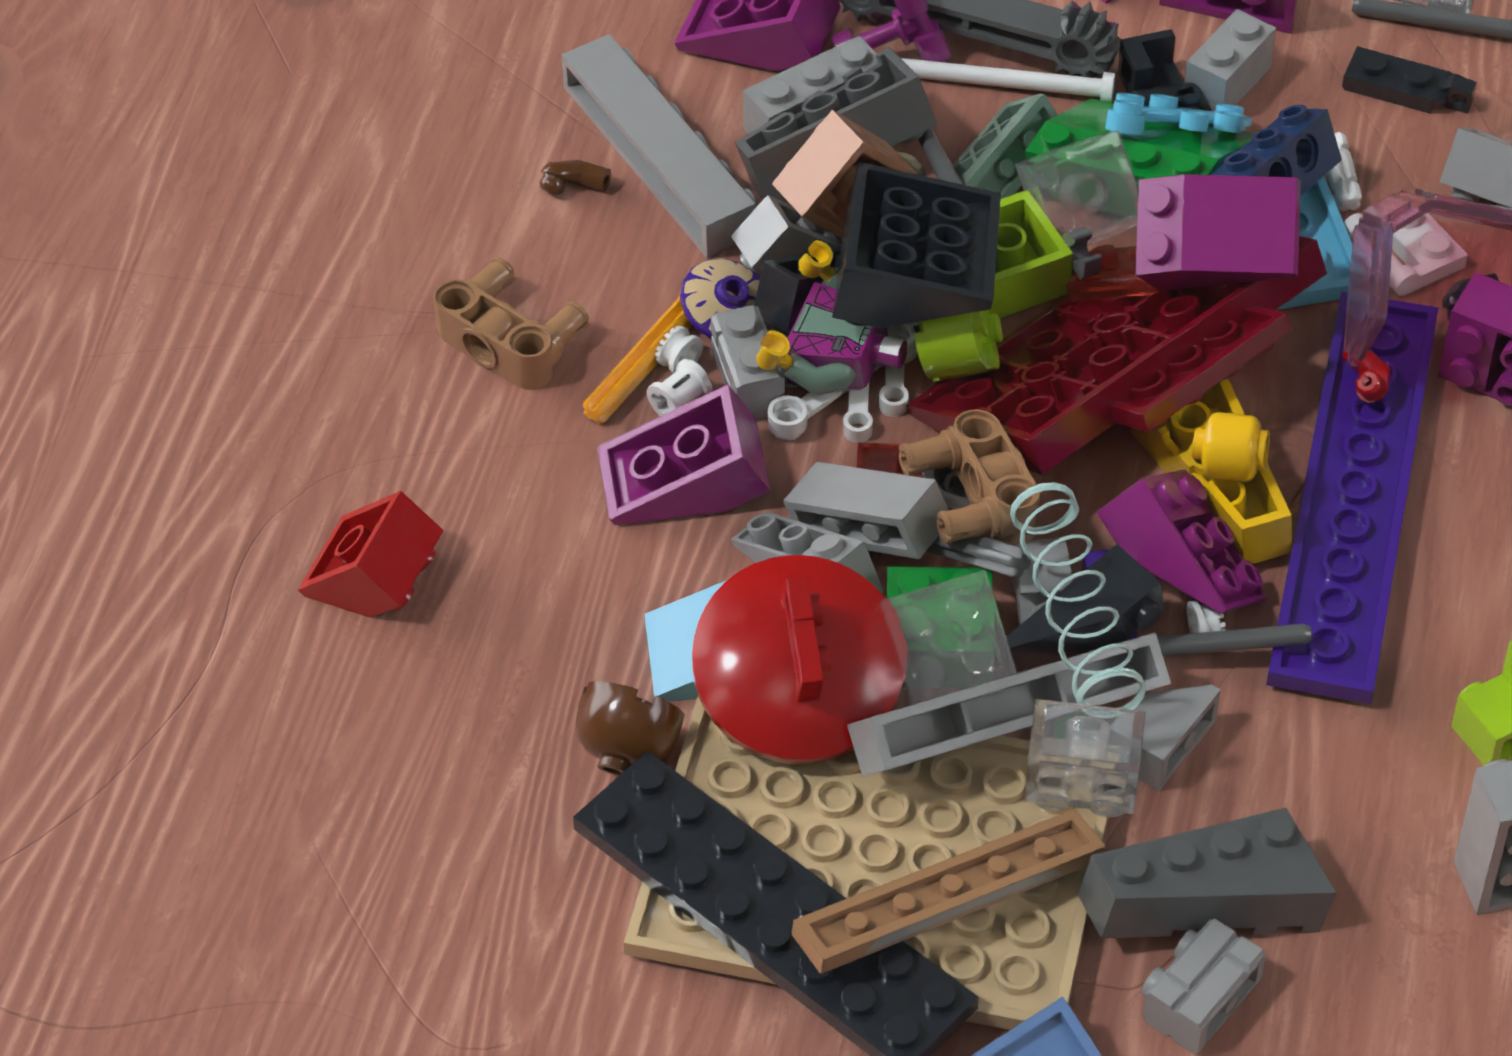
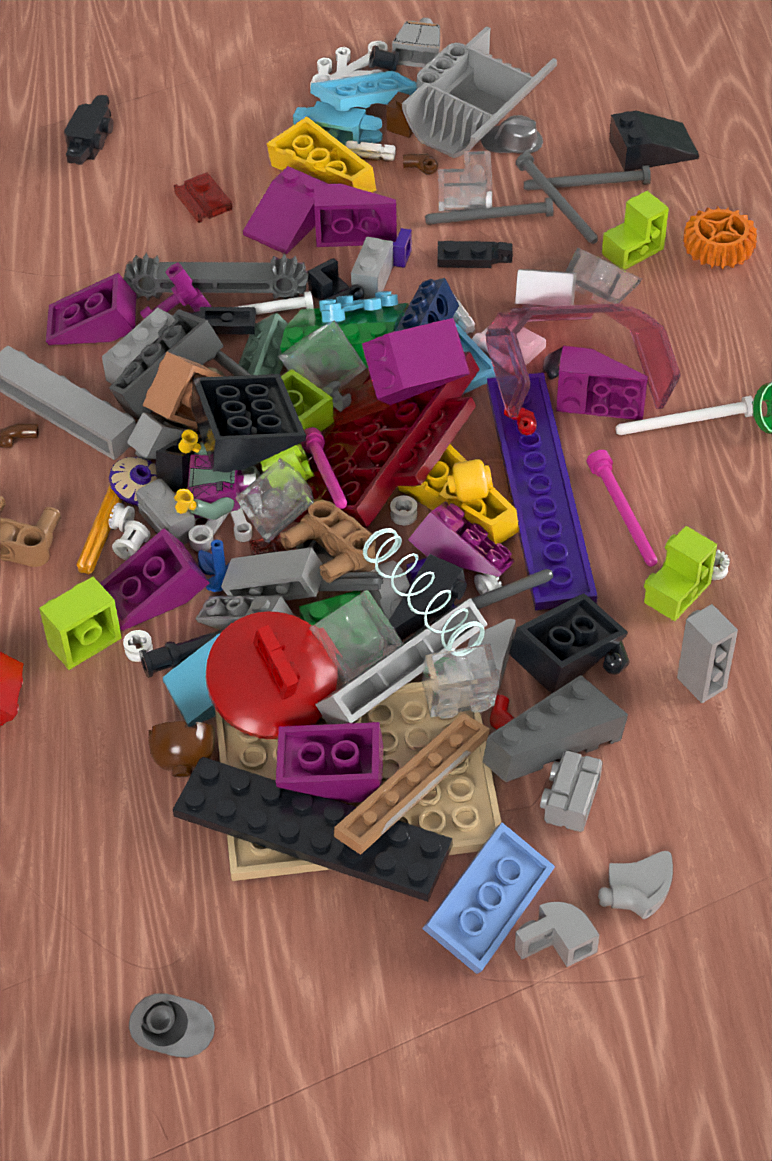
camera: 20 degrees left, 0 degrees up
none -> lime brick [39,577,122,670]
none -> white bush [123,630,153,662]
none -> black pin [139,629,224,678]
none -> black hinge [188,307,257,335]
none -> blue plant [198,540,230,592]
none -> clear slope [235,458,314,543]
none -> magenta slope [276,722,384,803]
none -> dark pink piece [300,427,347,509]
none -> white bush [390,495,417,526]
none -> dark purple panel [393,228,412,268]
none -> red arm [490,695,515,730]
none -> black slope [509,593,628,694]
none -> dark pink piece [586,449,658,567]
none -> black arm [603,641,630,675]

